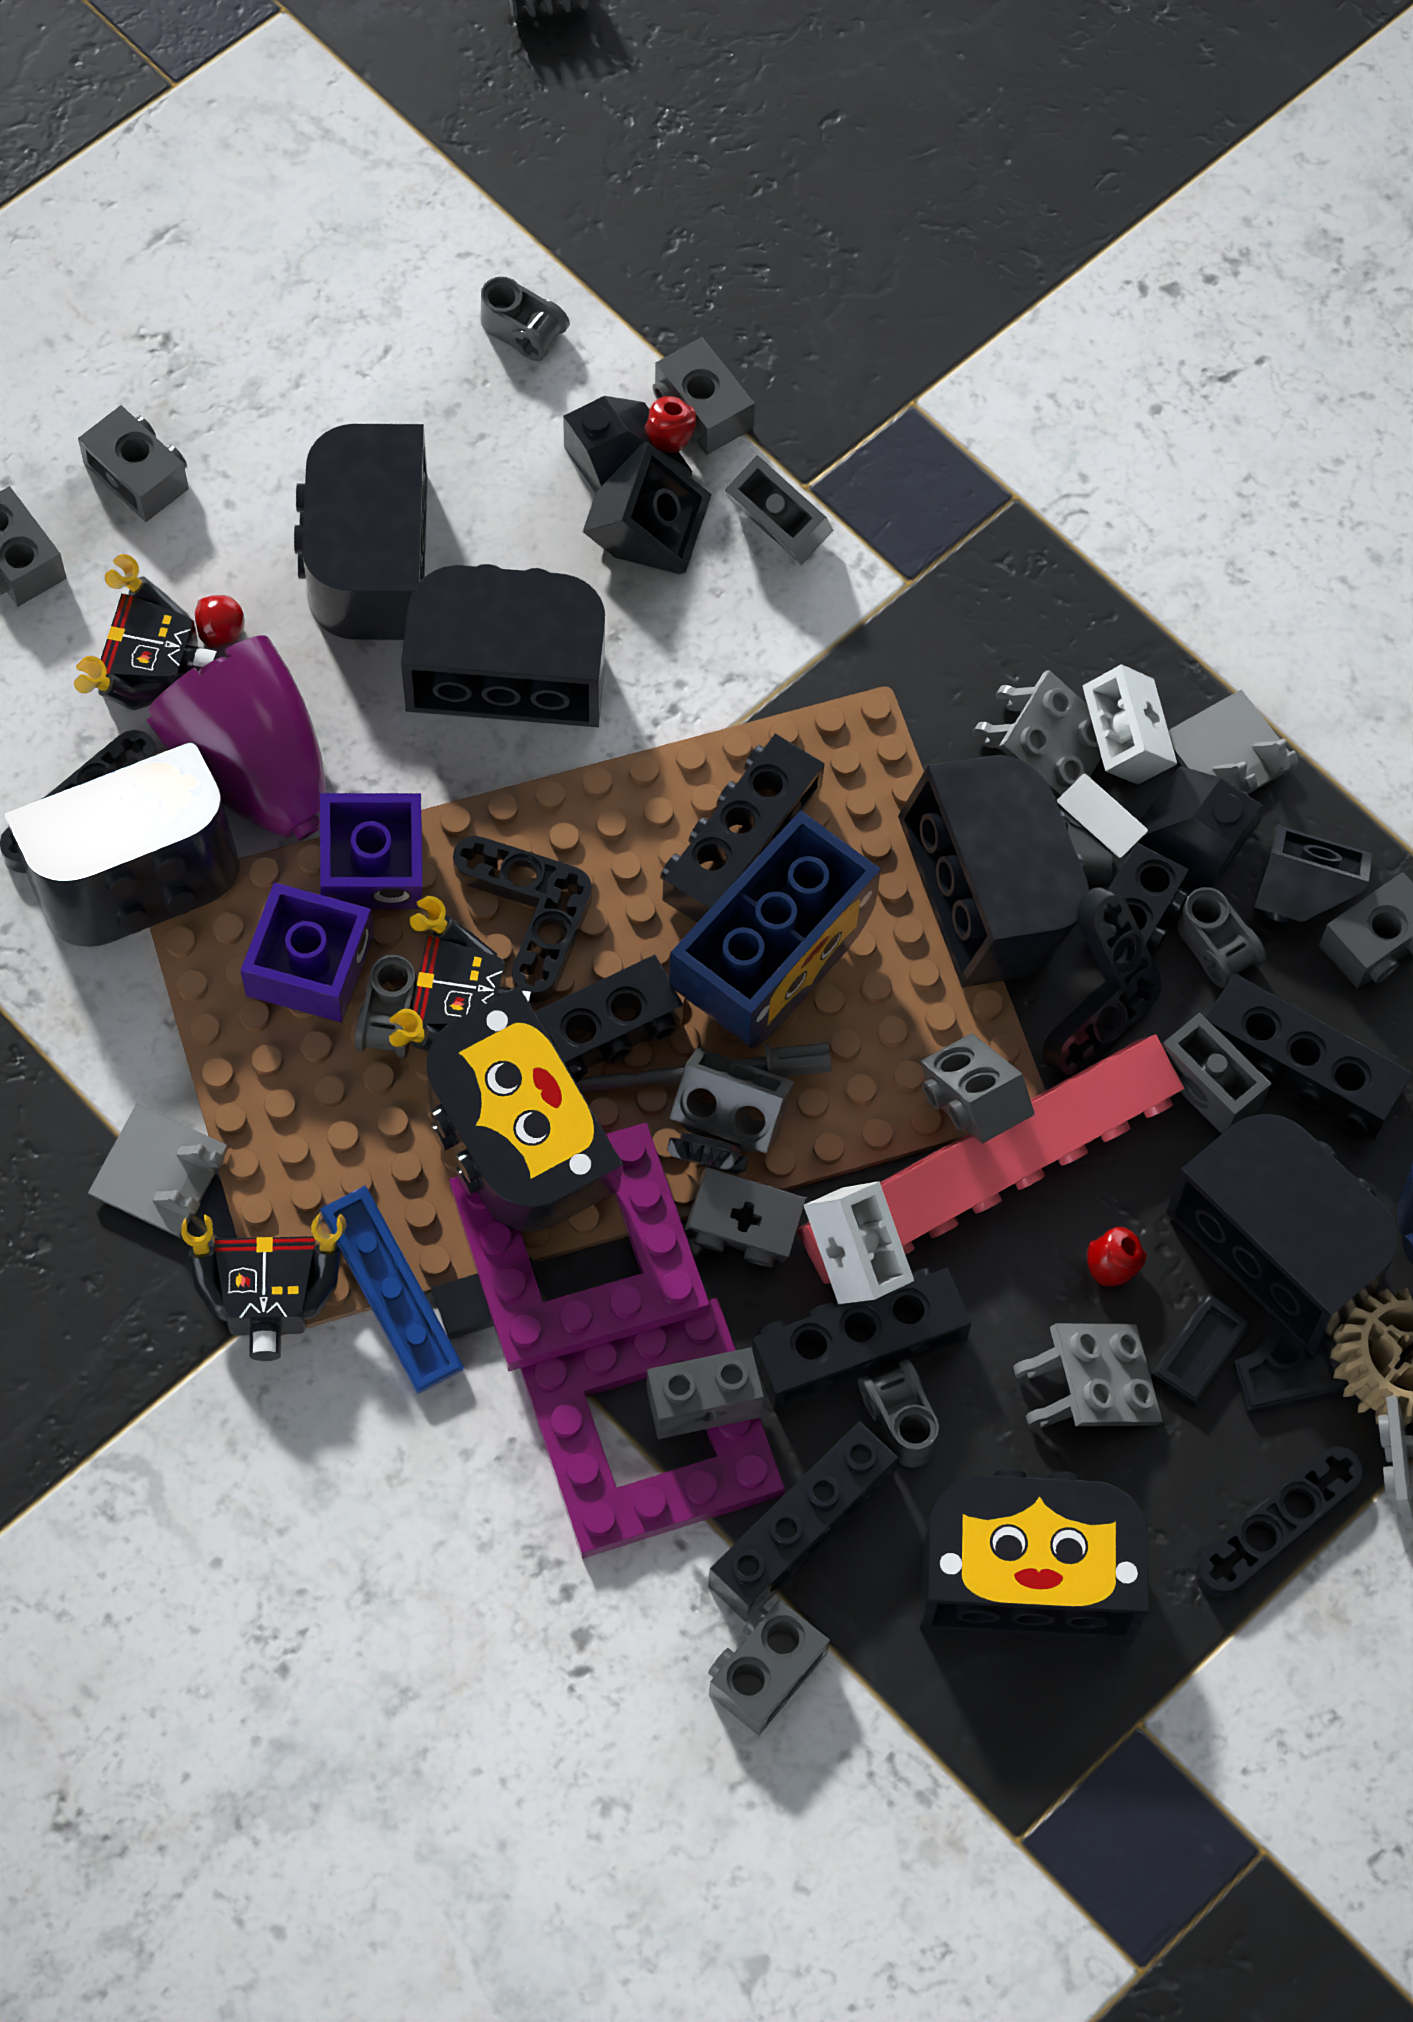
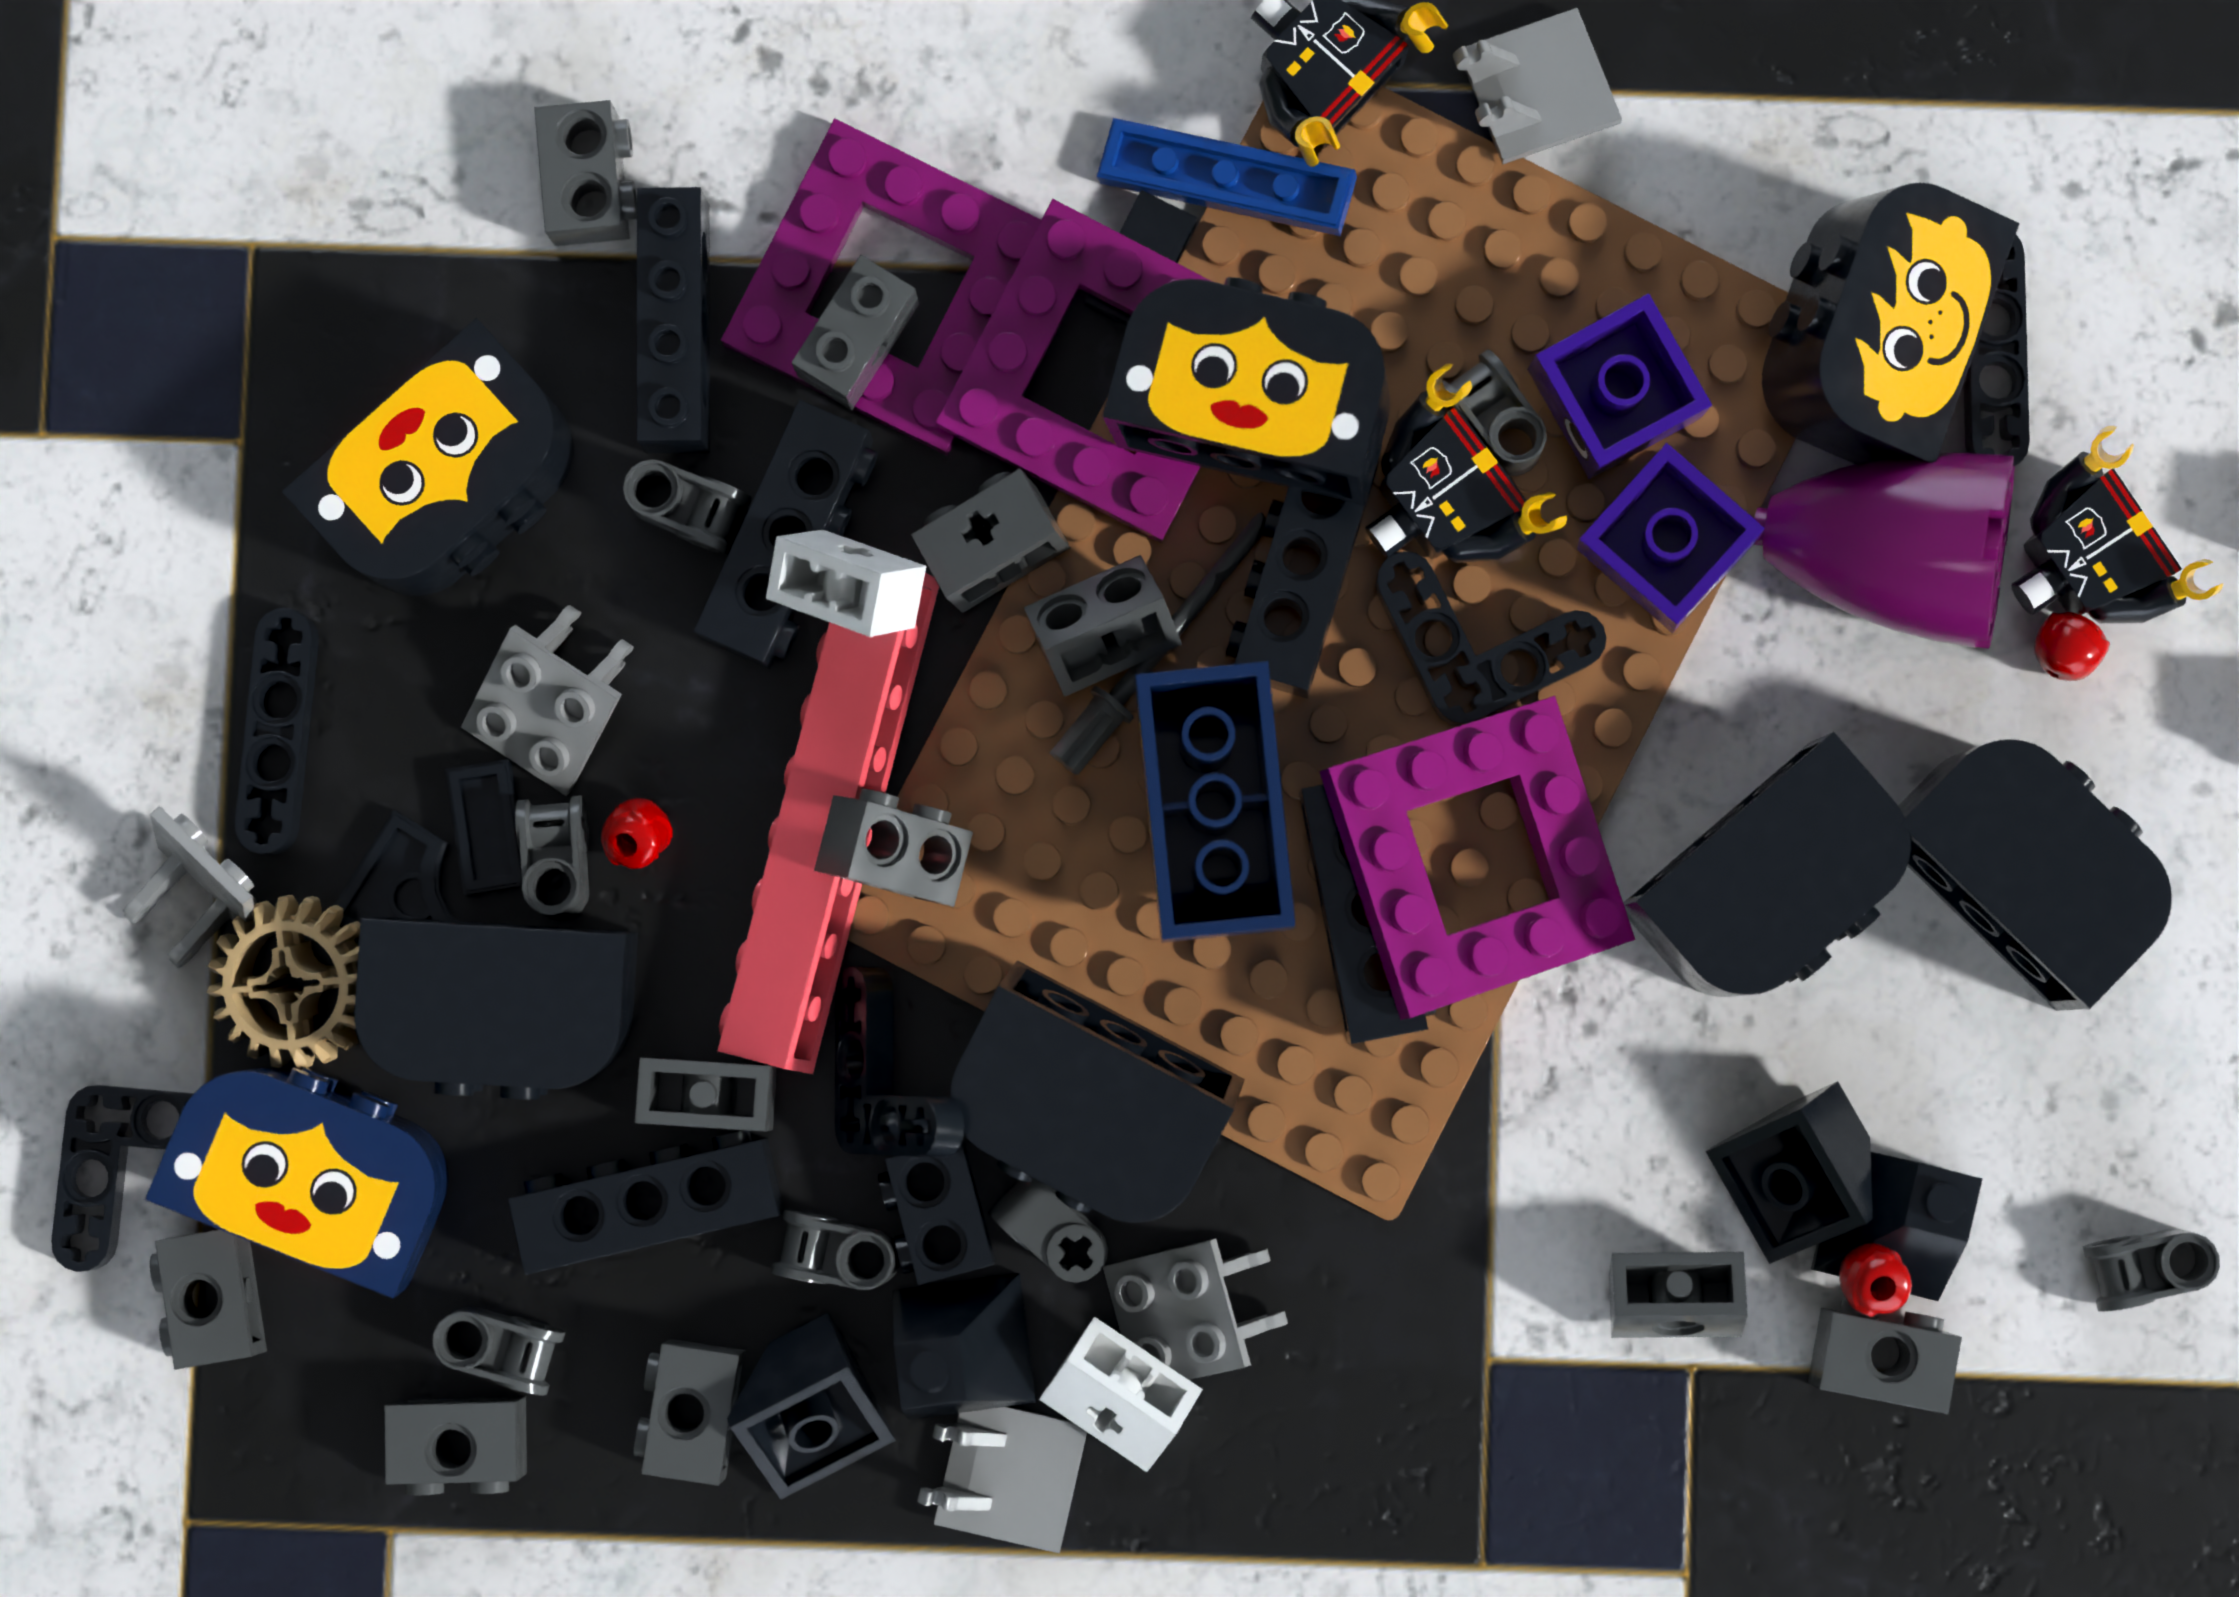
camera: 140 degrees right, 20 degrees up
black gear [667,1132,750,1174] -> none
white sticker [1057,774,1148,858] -> none
none -> dark grey piece [515,795,590,921]
none -> magenta plate [1319,696,1635,1020]

